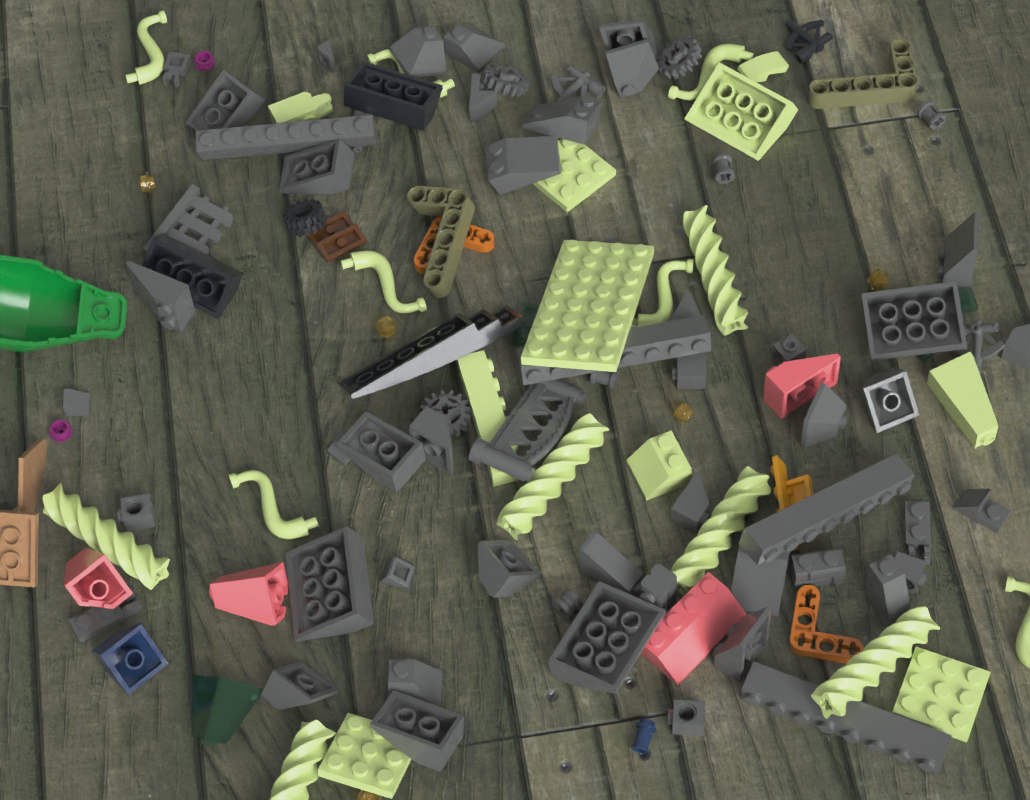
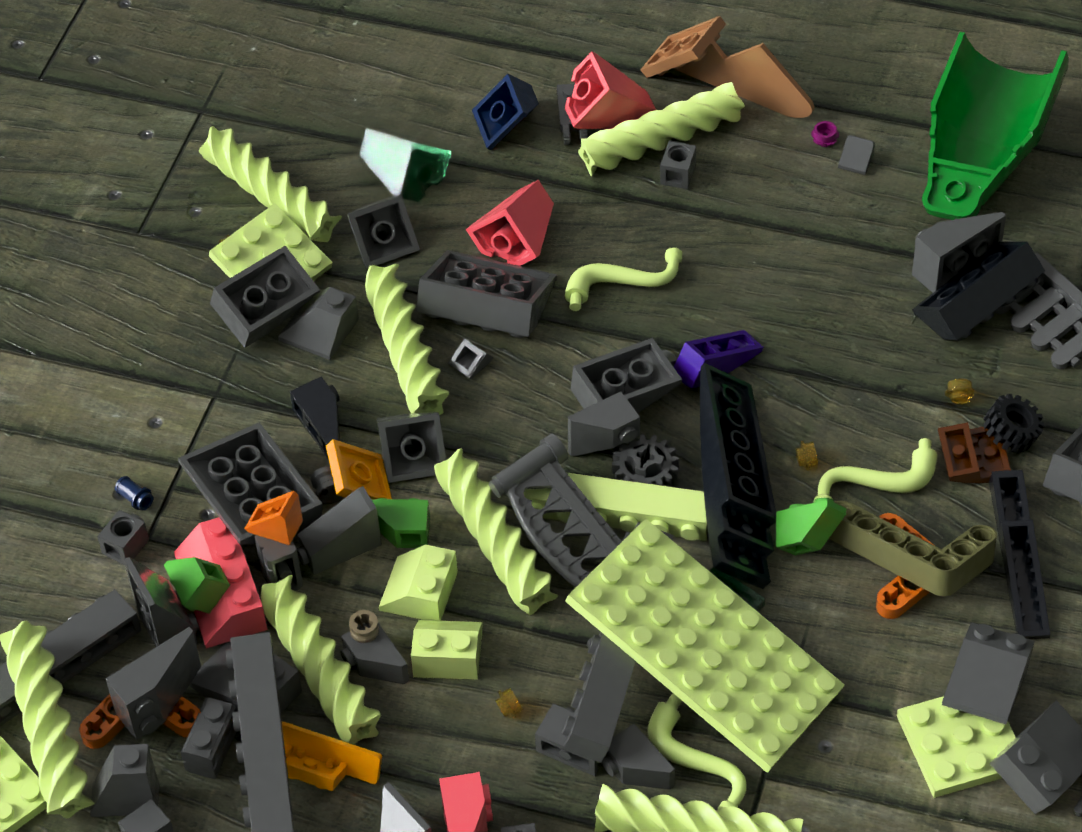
camera: 115 degrees right, 5 degrees down
none -> dark grey slope [105,627,201,740]
none -> bright green slope [164,557,230,613]
none -> orange slope [244,491,303,545]
none -> black slope [290,376,340,460]
none -> light orange plate [326,439,392,499]
none -> dark tan bush [349,610,379,643]
none -> yellowish green piece [364,264,449,415]
none -> bright green slope [371,498,430,548]
none -> yellowish green slope [379,545,458,621]
none -> dark purple slope [674,330,764,389]
none -> bright green slope [776,498,846,556]
none -> clear yellow plate [945,379,975,404]
none -> black slope [989,469,1050,639]

